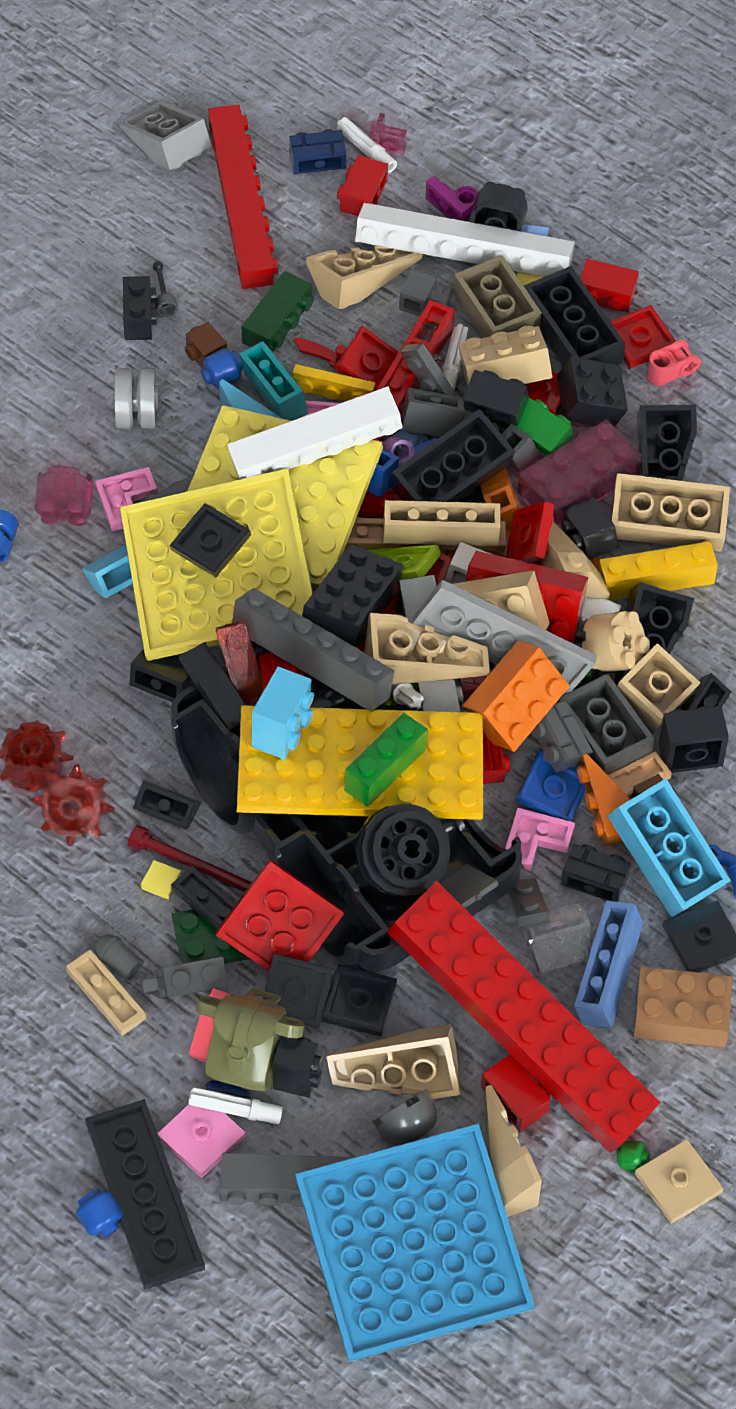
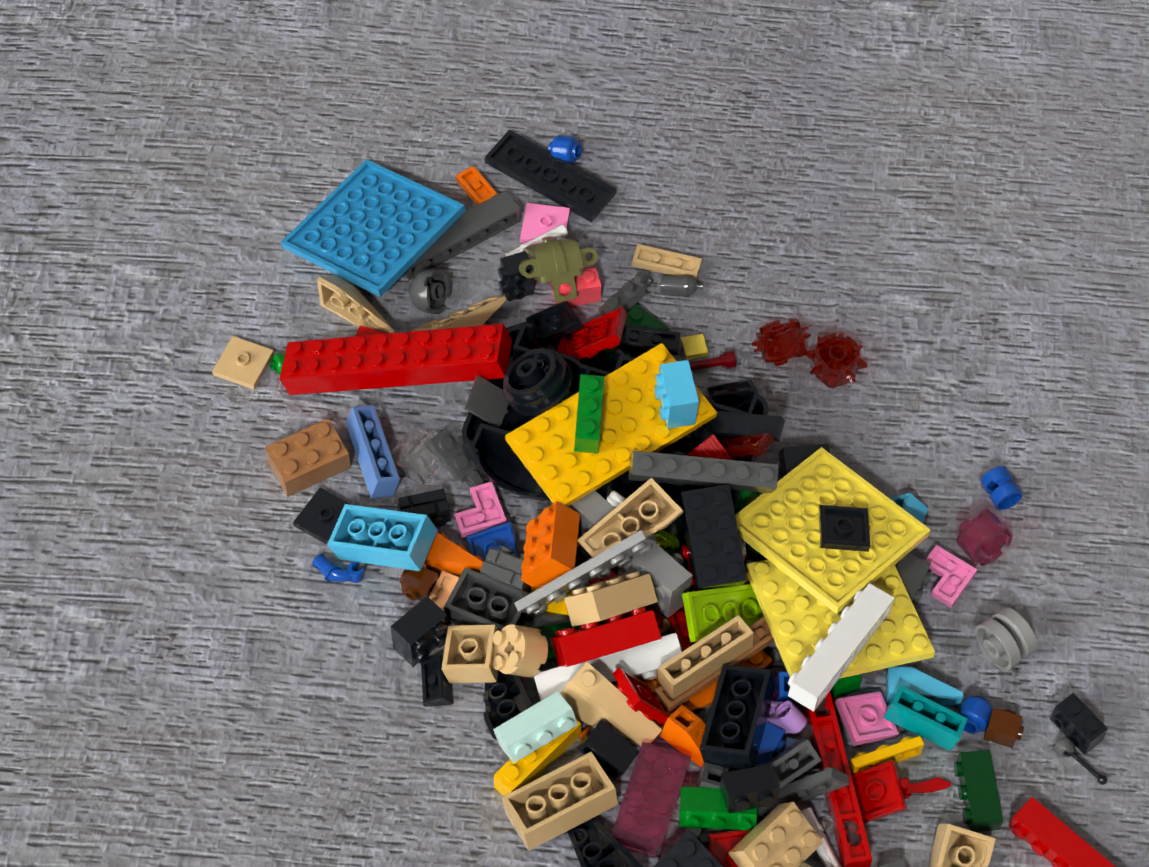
camera: 145 degrees right, 0 degrees up
none -> orange plate [455,166,497,205]
none -> light aqua brick [493,691,578,764]

